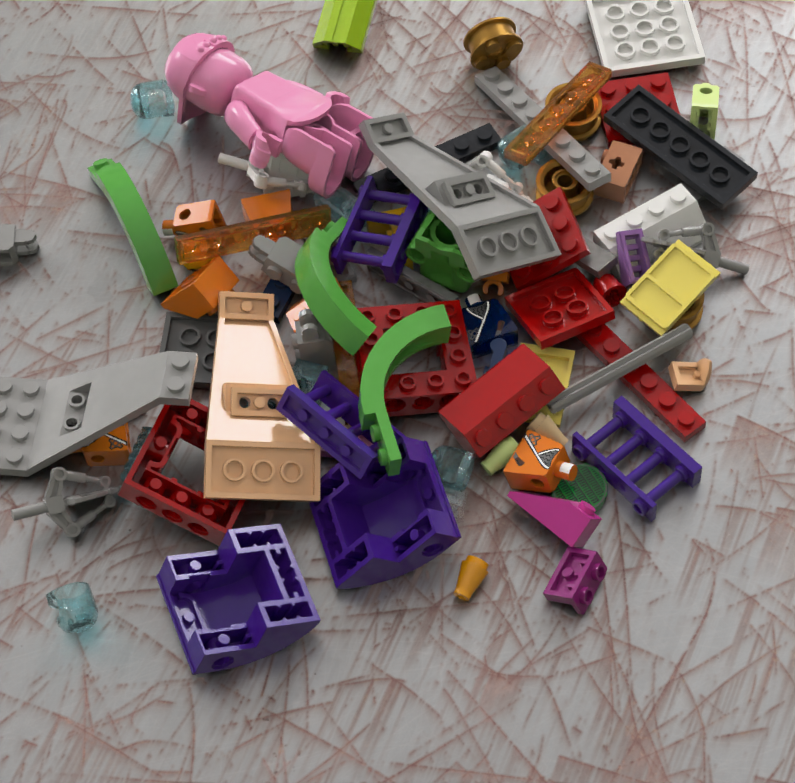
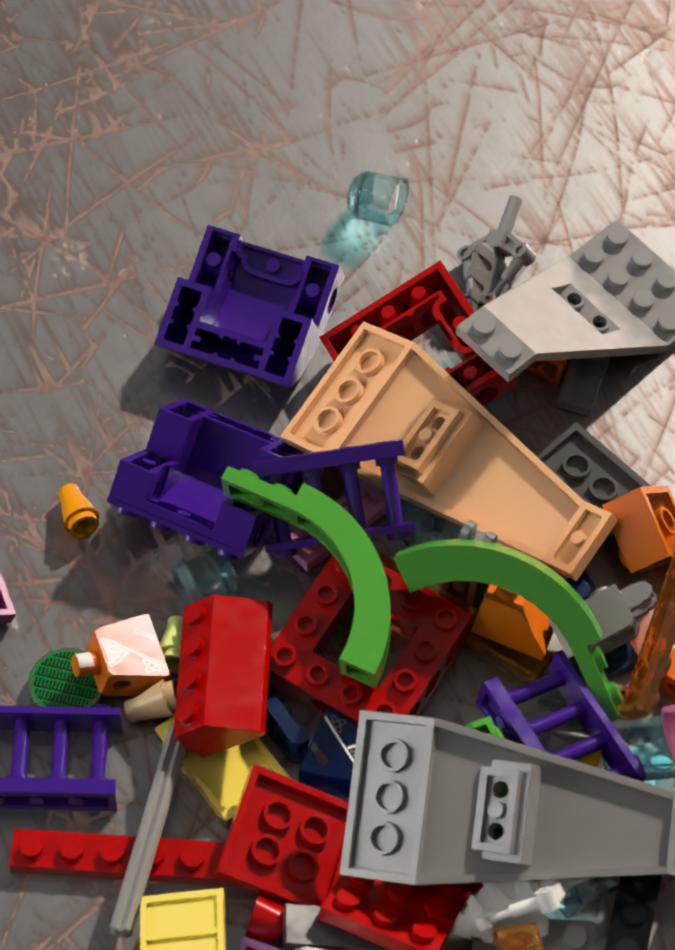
camera: 125 degrees right, 0 degrees up
dark pink slope [507,491,602,548] -> none
light nougat plate [668,358,712,391] -> none

